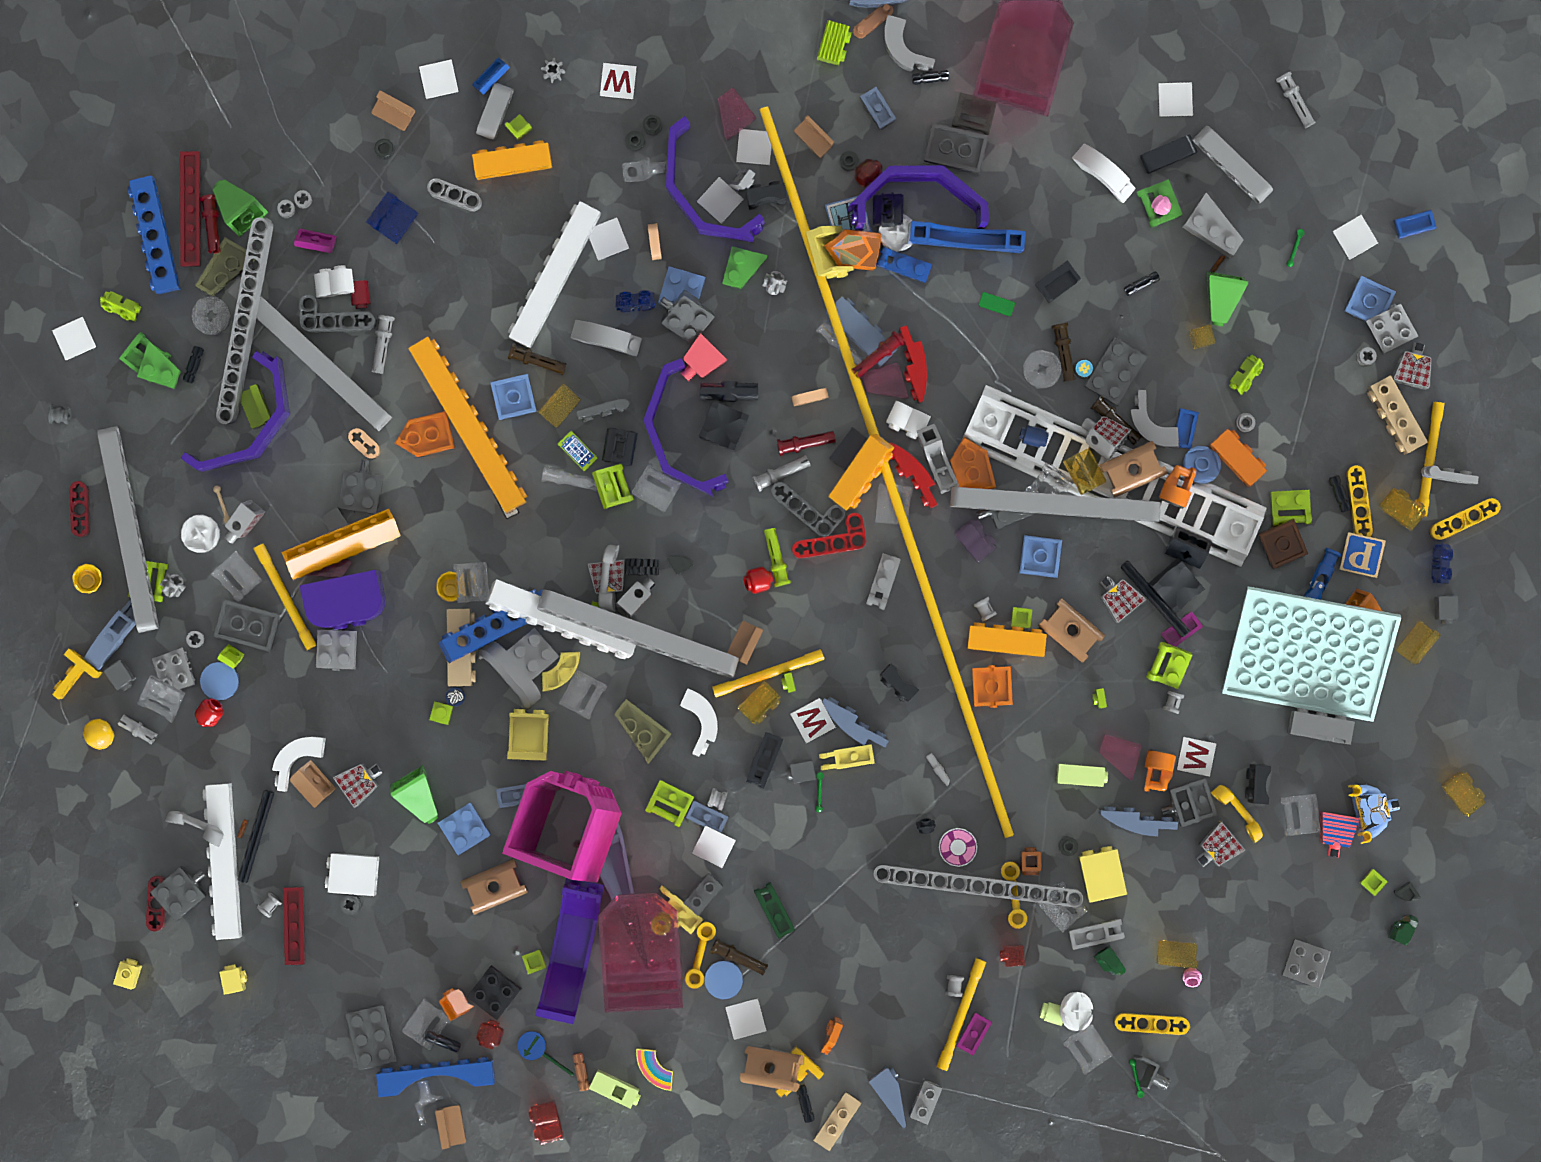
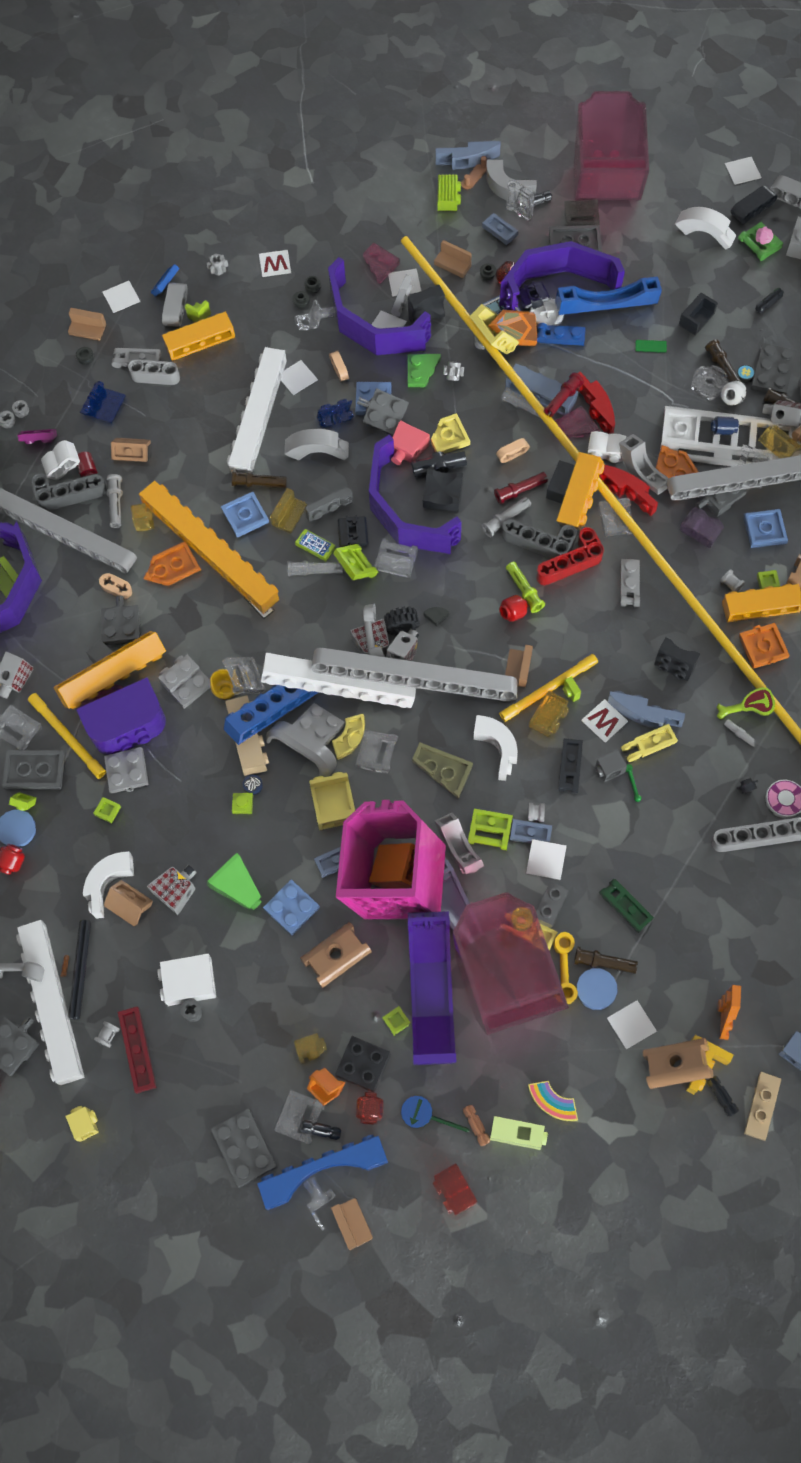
camera: 10 degrees left, 20 degrees down
none -> lime plate [93,797,121,824]
none -> light grey plate [111,348,161,368]
none -> medium nougat panel [111,438,151,462]
none -> clear yellow brick [131,503,155,532]
none -> light grey plate [158,654,210,709]
none -> clear yellow brick [294,1033,327,1064]
none -> orange brick [369,843,415,889]
none -> light yellow plate [431,413,470,454]
none -> light grey arch [435,813,484,875]
none -> clear plate [506,179,535,221]
none -> lime piece [717,687,775,720]
none -> white head [721,381,747,406]

